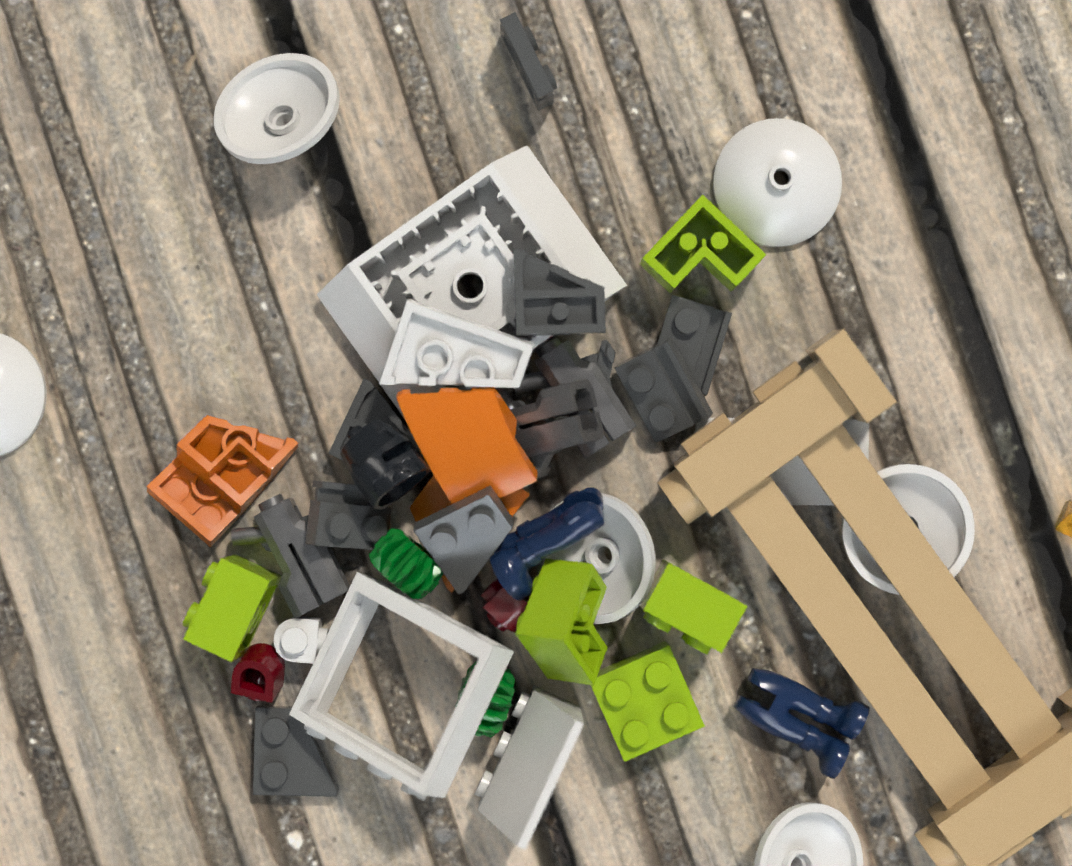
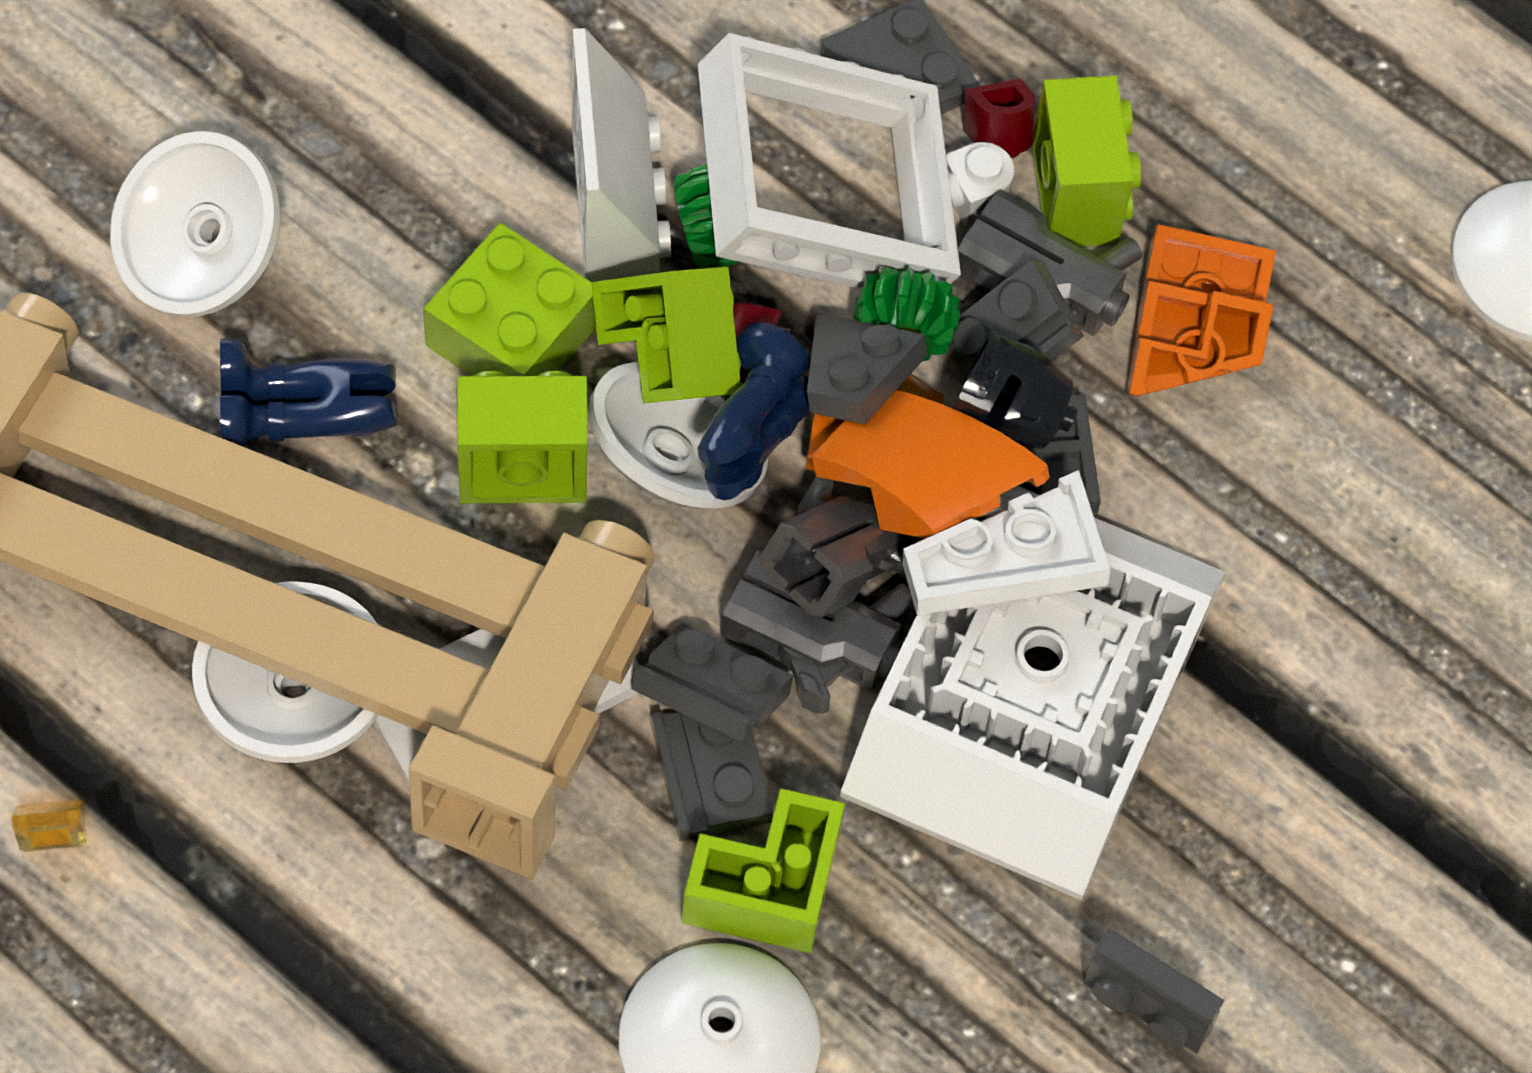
camera: 145 degrees right, 25 degrees down
white dish [214,53,340,164] -> none
dark grey wing [513,249,606,336] -> none

